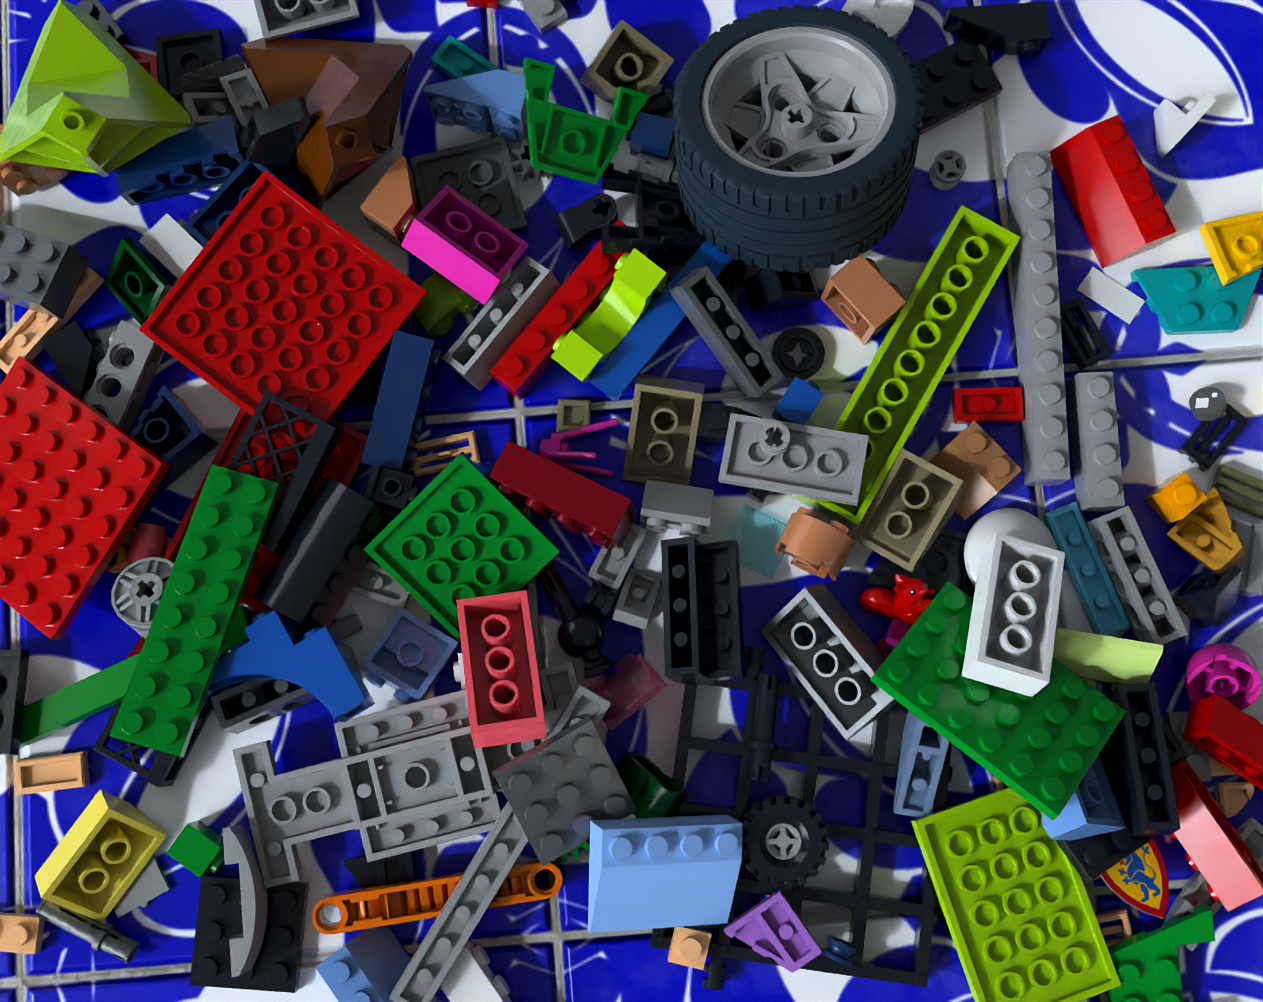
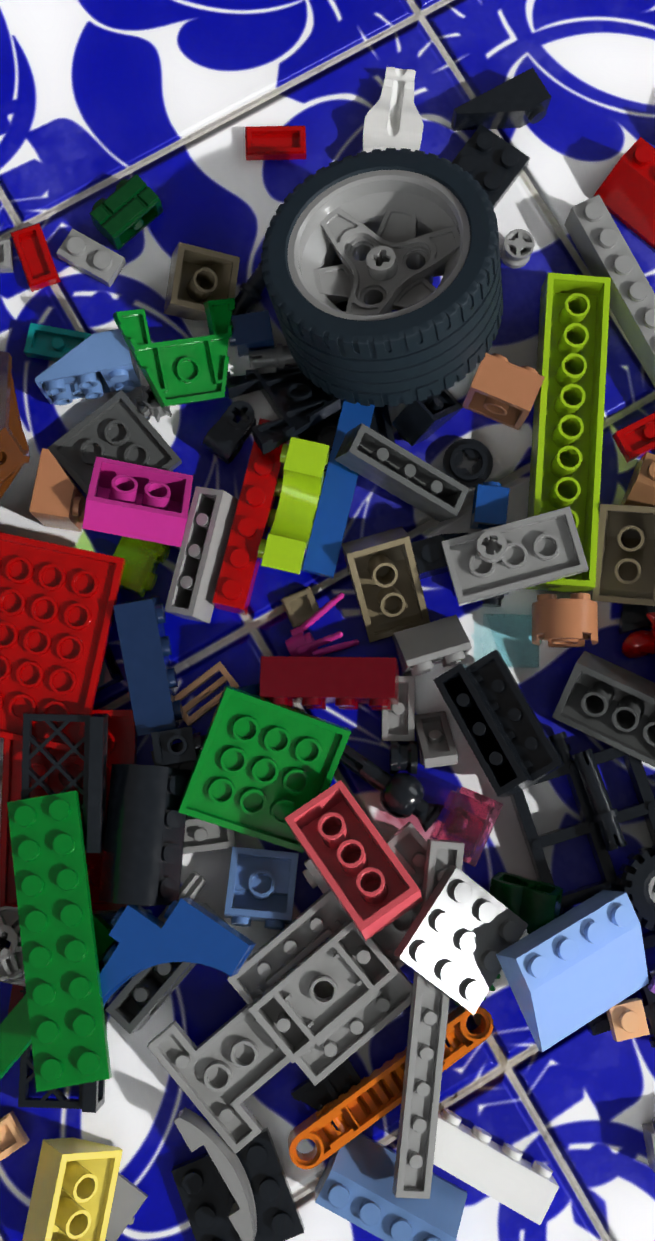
camera: 30 degrees left, 0 degrees up
green brick [166,820,225,878] -> none

